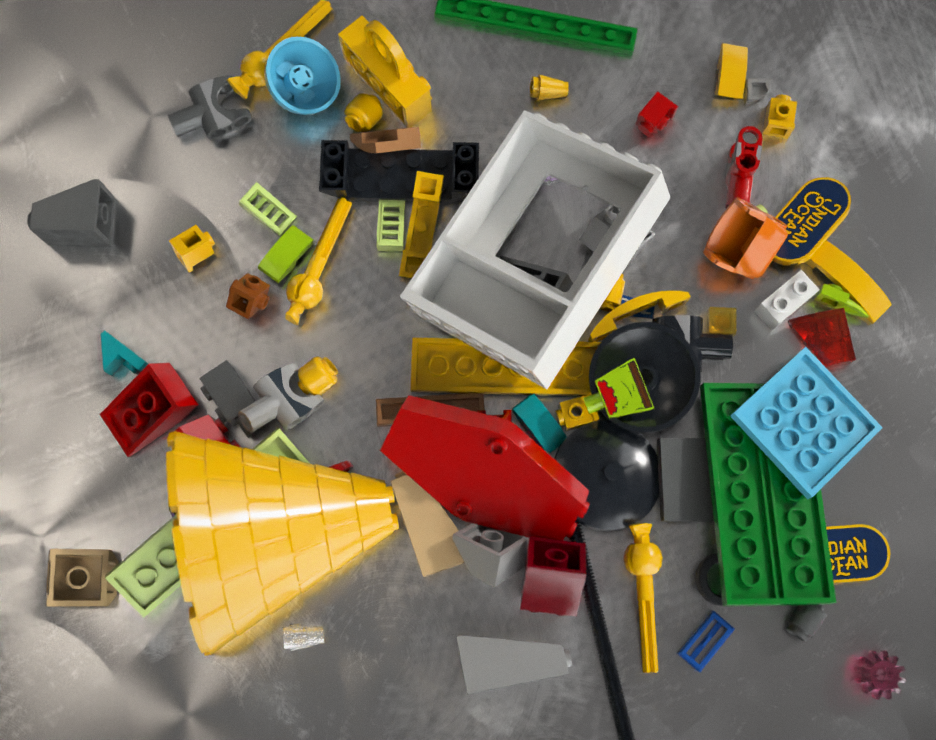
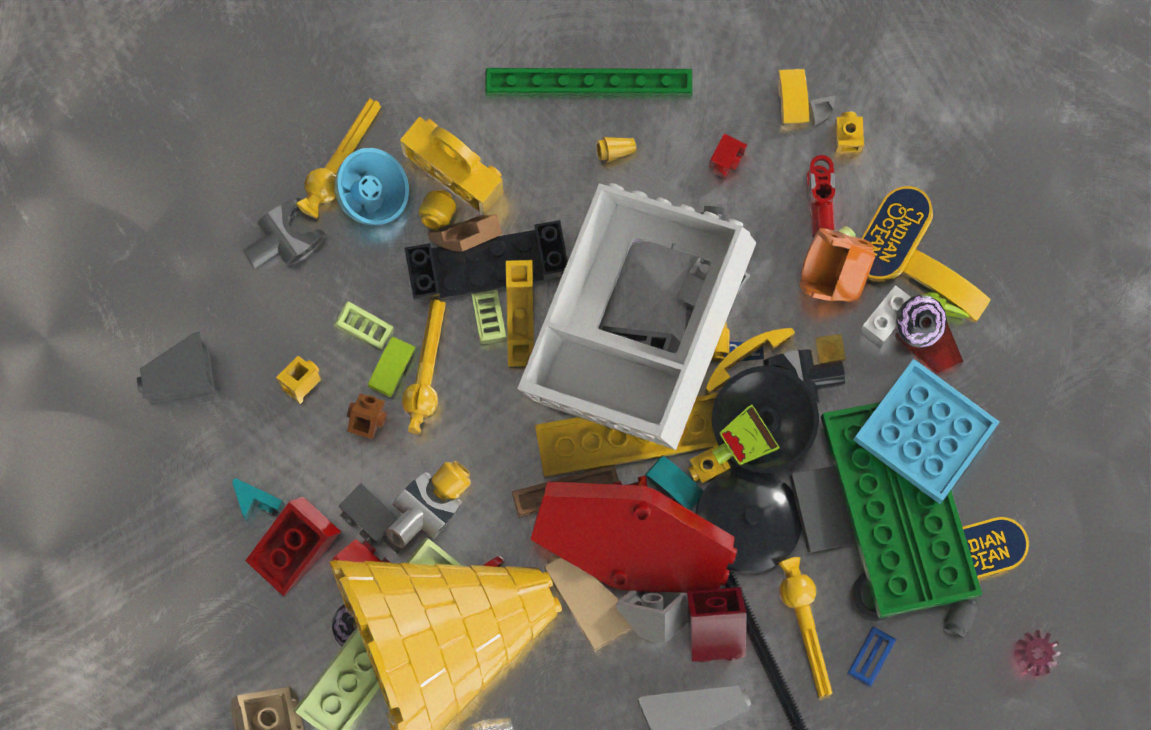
camera: 15 degrees left, 0 degrees up
none -> dish [896,295,947,348]

